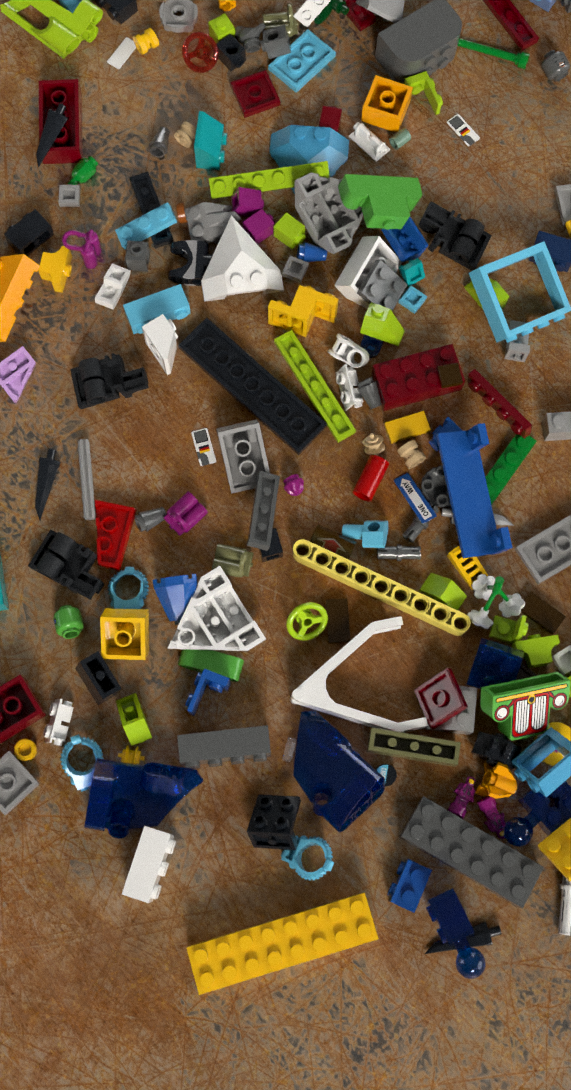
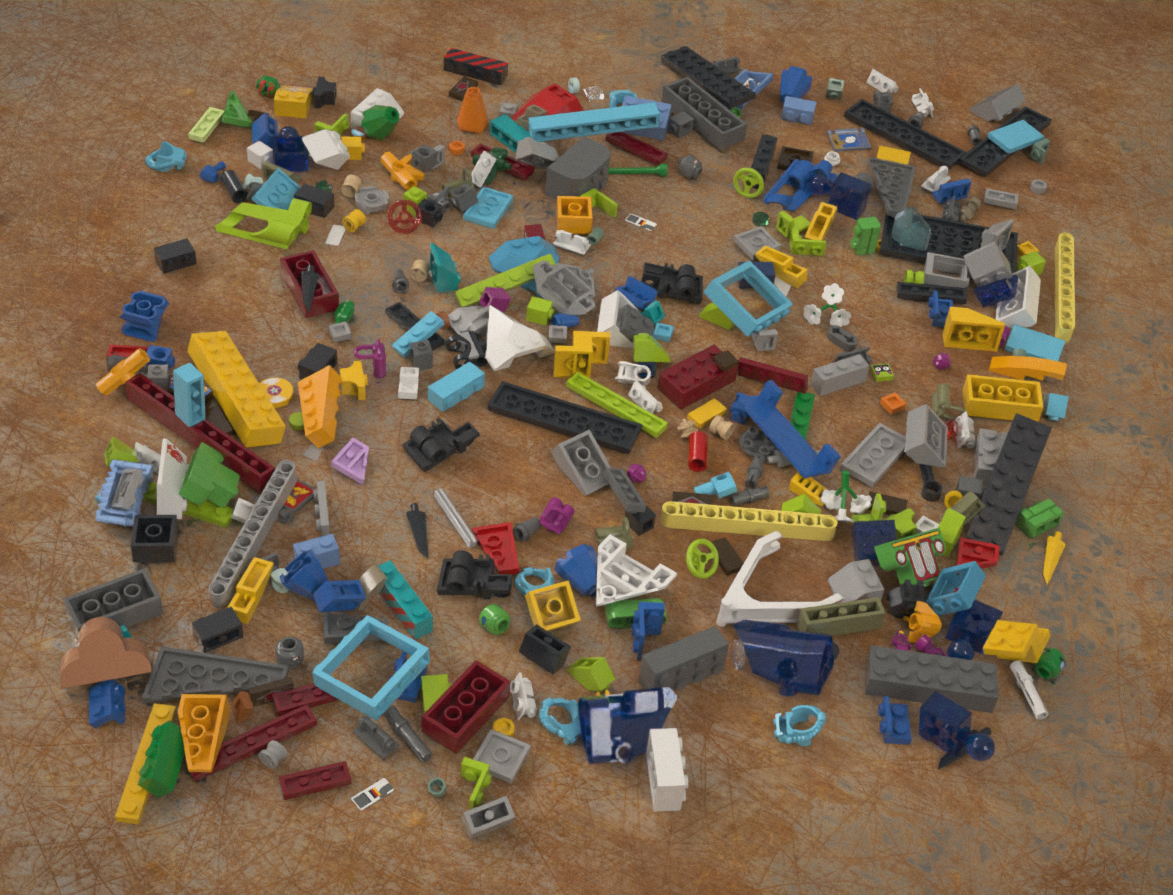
camera: 25 degrees left, 30 degrees down
white slope [142,314,178,375] -> none
yellow brick [187,892,379,995] -> none
sticker [191,428,216,466] -> none
dark red tile [230,70,281,118] -> none
magenta brick [243,209,275,245] -> none
black bracket [247,794,301,850] -> none
bright green brick [338,174,422,230] -> none
dark grey cone [357,377,382,409] -> none
sticker [394,473,437,524] -> none
tile [414,668,468,729] -> none

